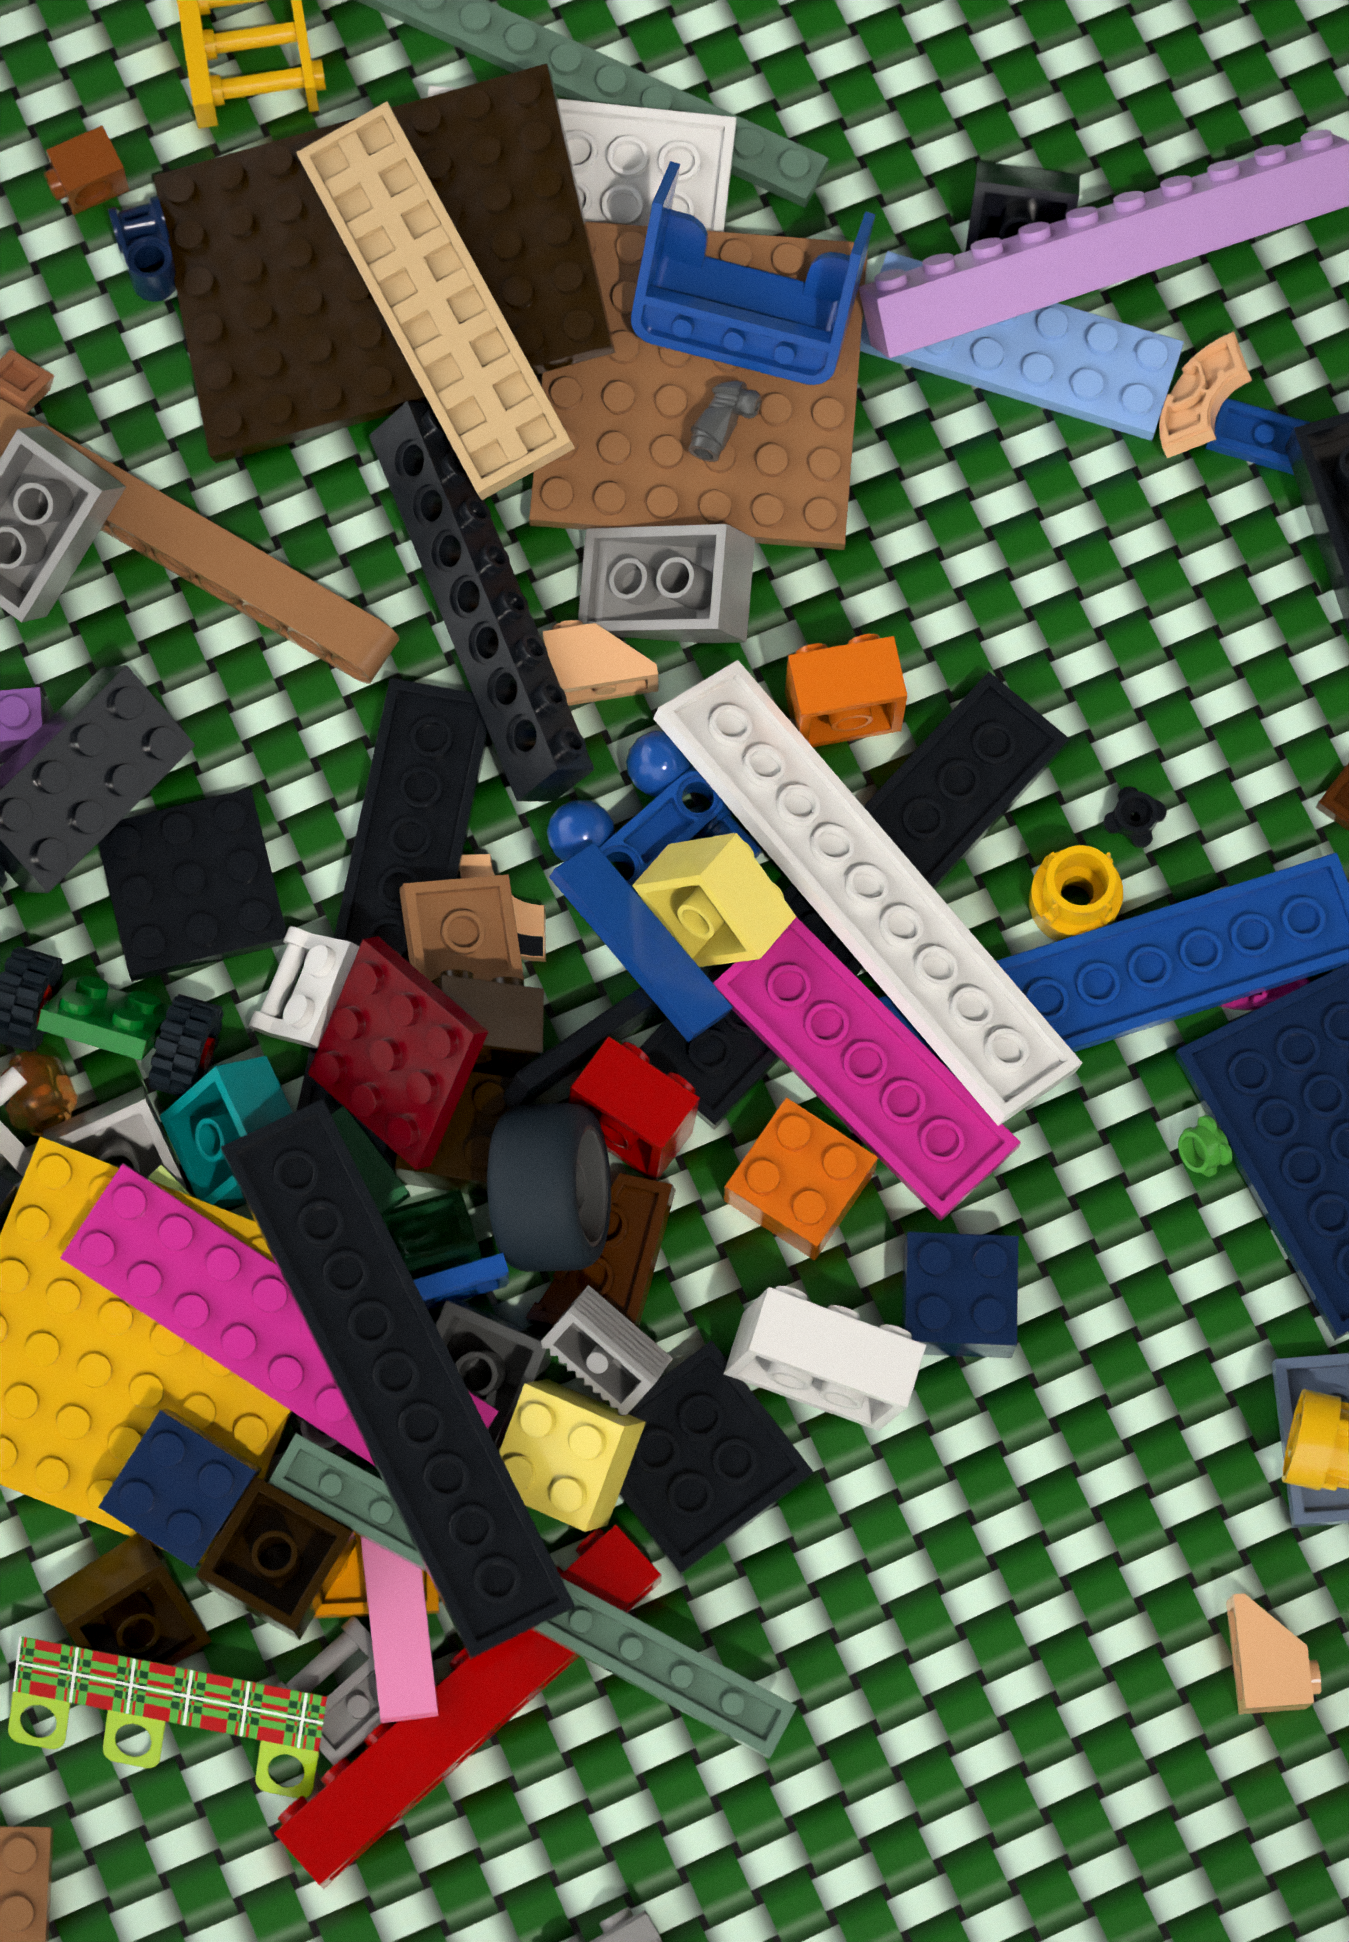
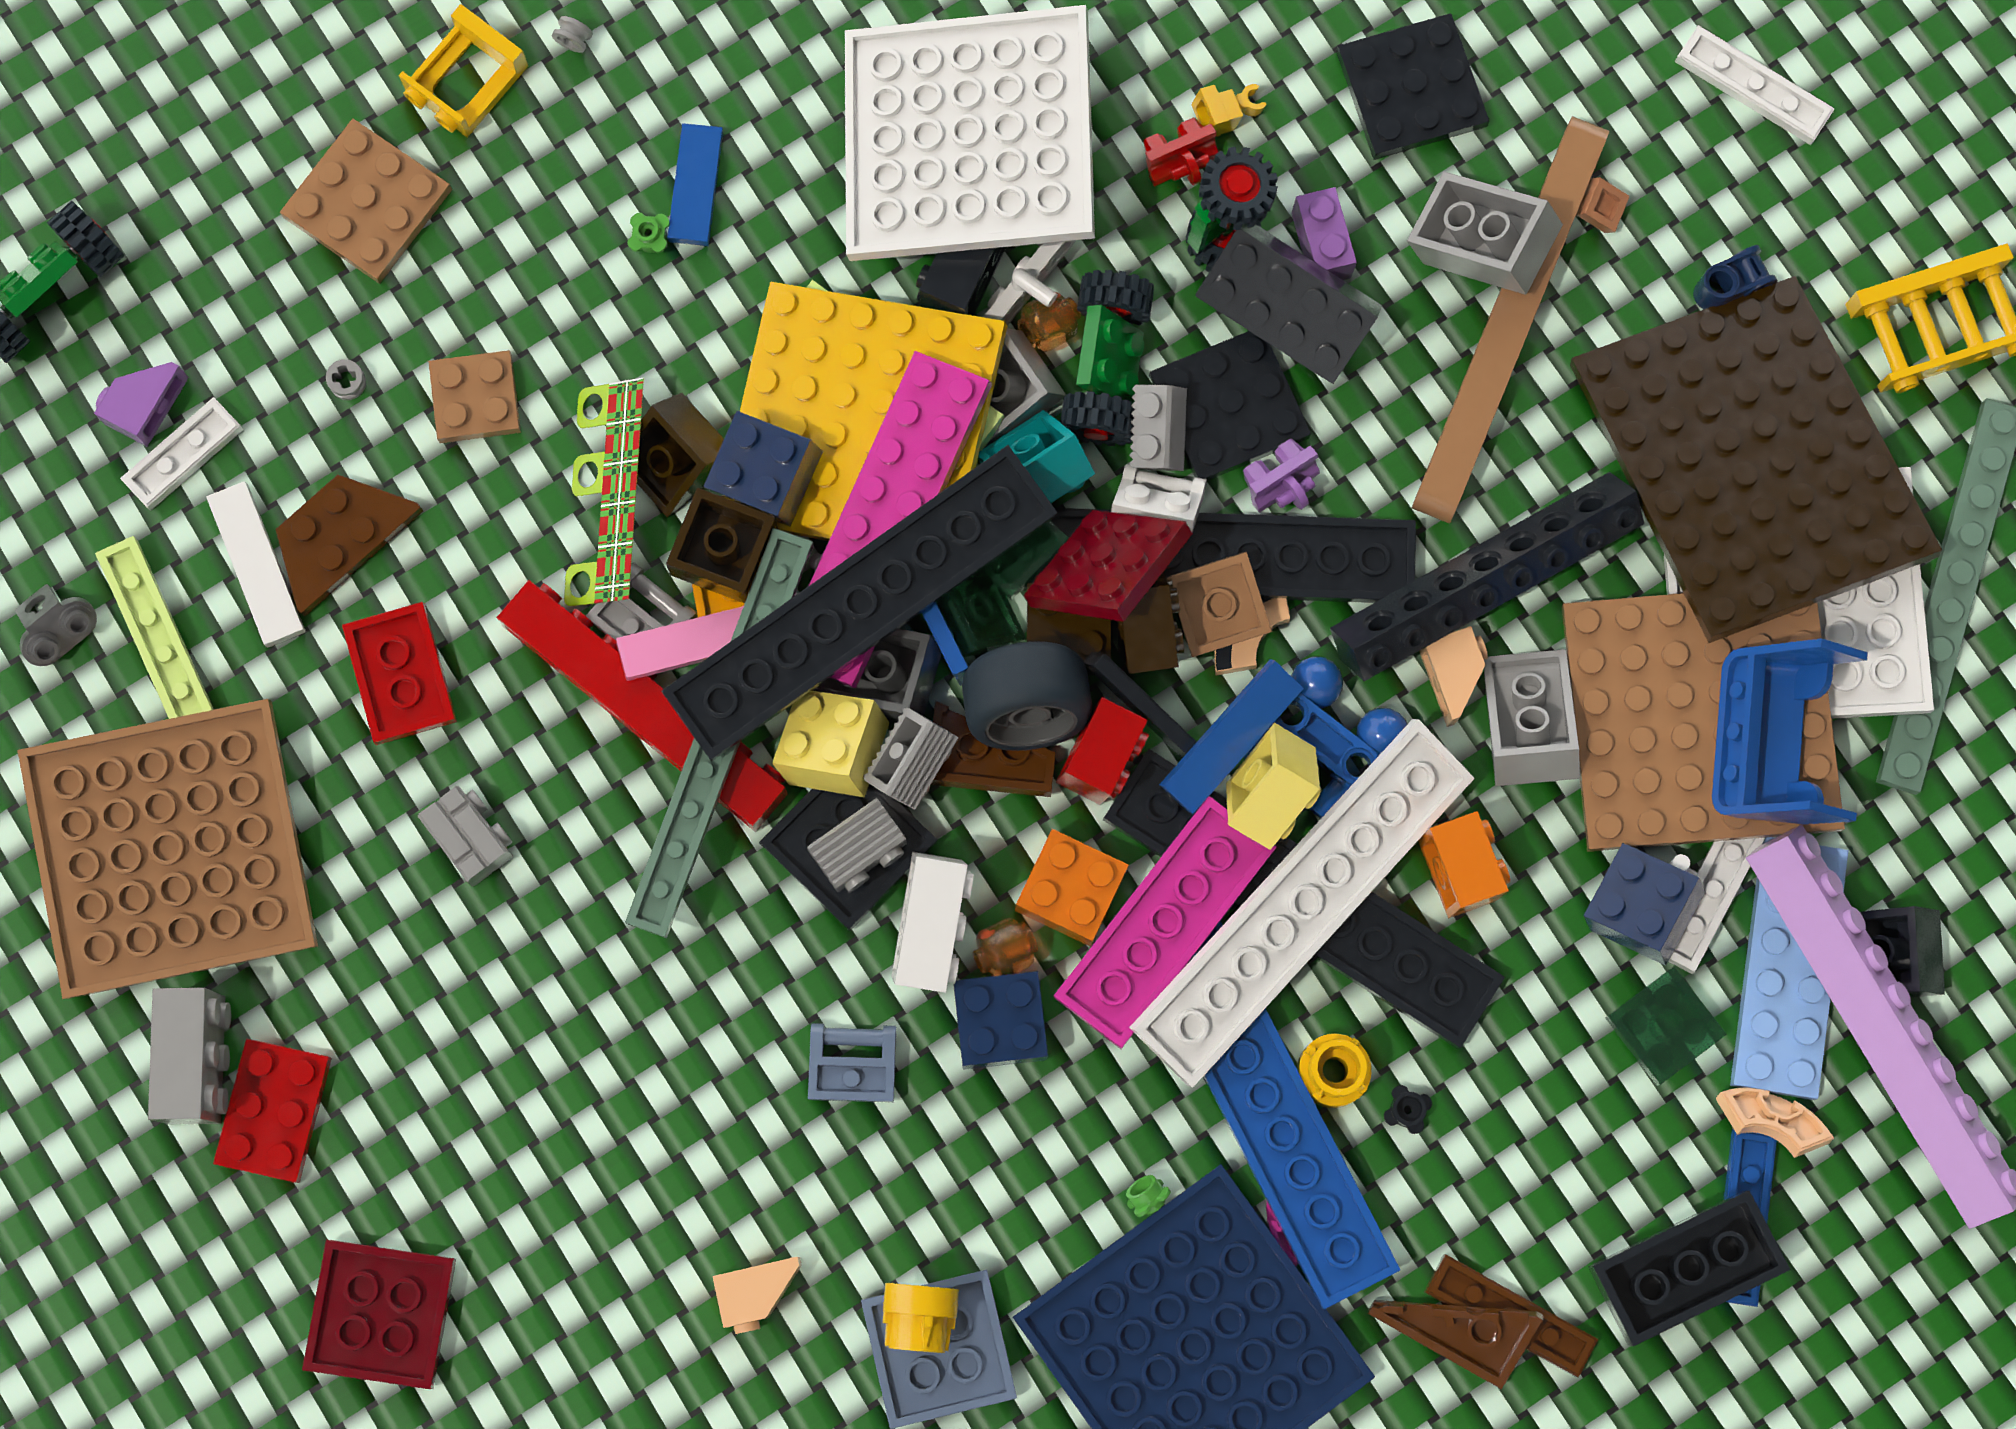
camera: 80 degrees right, 5 degrees up
dark orange brick [44,125,130,215] -> none
tan plate [296,102,575,500] -> none
dark grey arm [688,381,761,462] -> none
none -> light grey brick [807,798,907,892]
none -> sand blue plate [808,1023,896,1103]
none -> clear orange head [972,918,1038,976]
none -> light grey brick [1129,385,1187,471]
none -> medium lavender hips [1243,439,1320,513]
none -> dark blue brick [1583,843,1705,966]
none -> clear green plate [1605,966,1727,1086]
none -> white plate [1668,838,1765,974]

